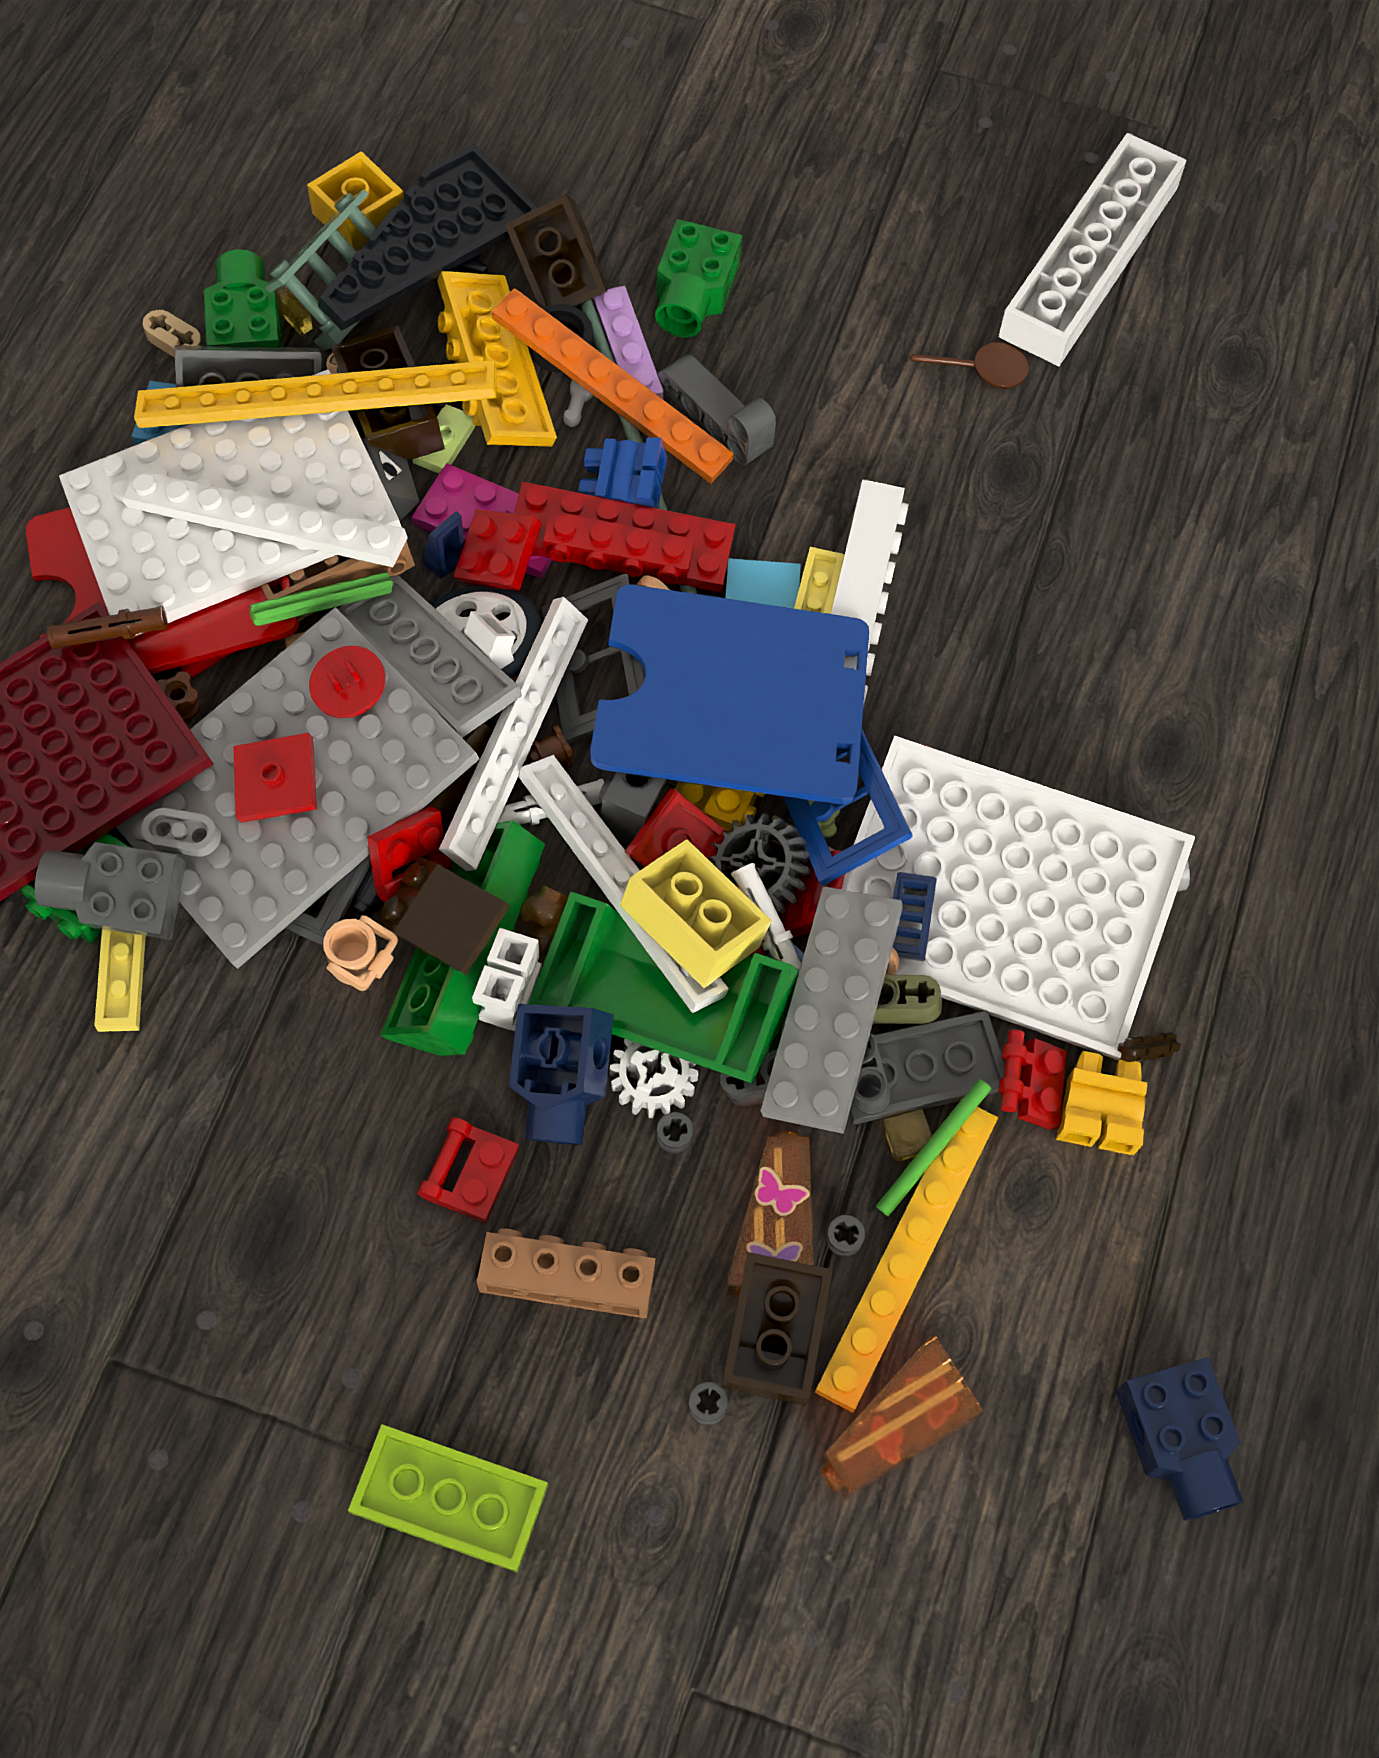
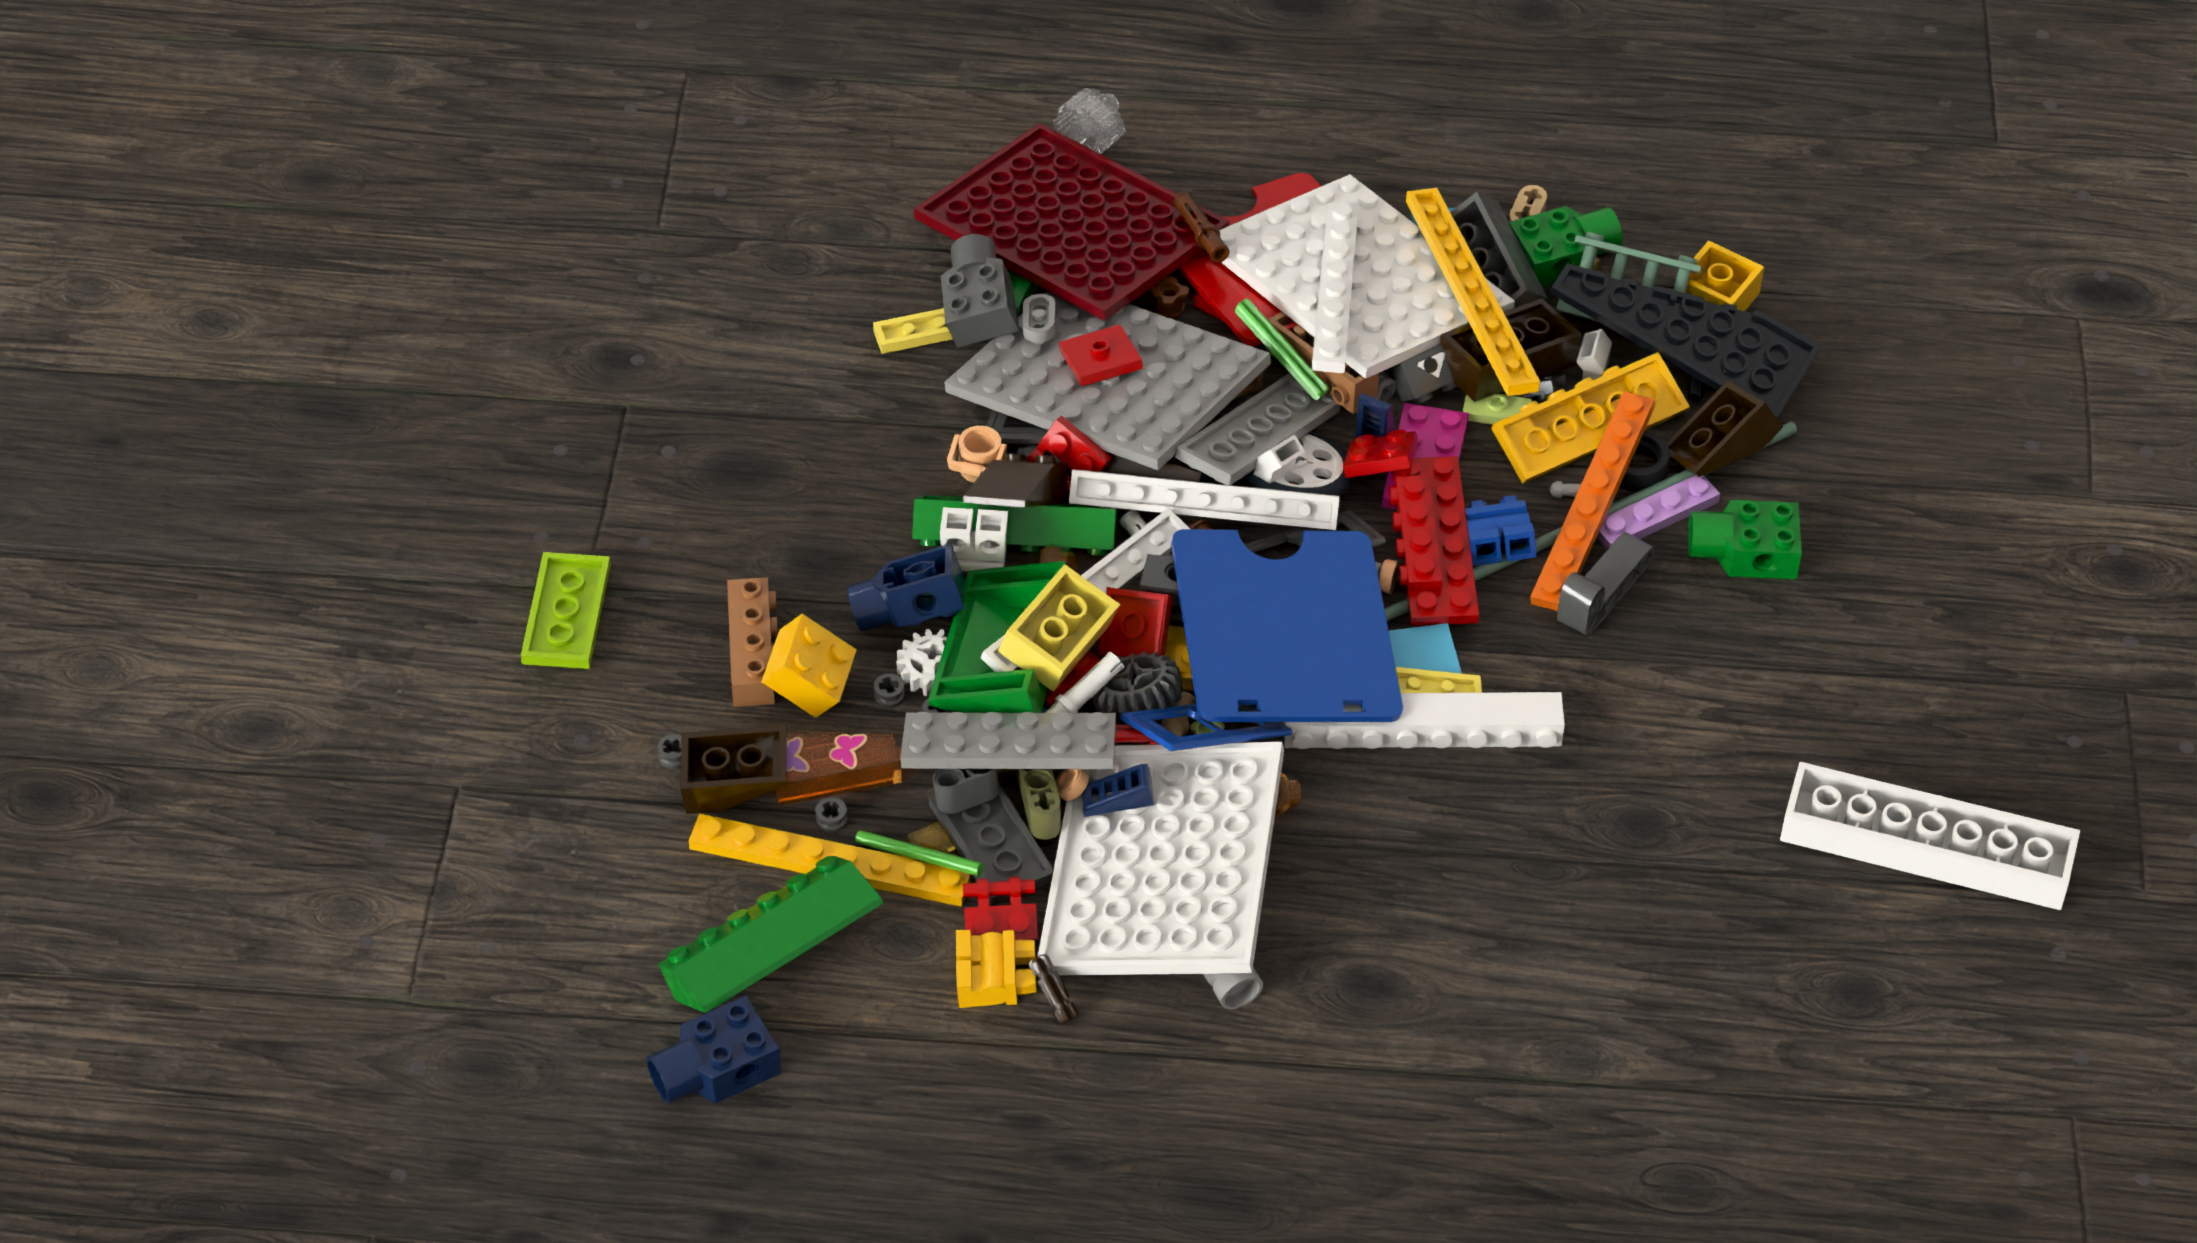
camera: 80 degrees right, 15 degrees down
red piece [309,646,386,718] -> none
red plate [417,1117,520,1224] -> none
clear orange slope [821,1335,983,1499] -> none
reddish brown piece [910,342,1029,389] -> none
none -> green slope [658,856,883,1013]
none -> yellow brick [761,614,857,718]
none -> white piece [1576,329,1612,380]

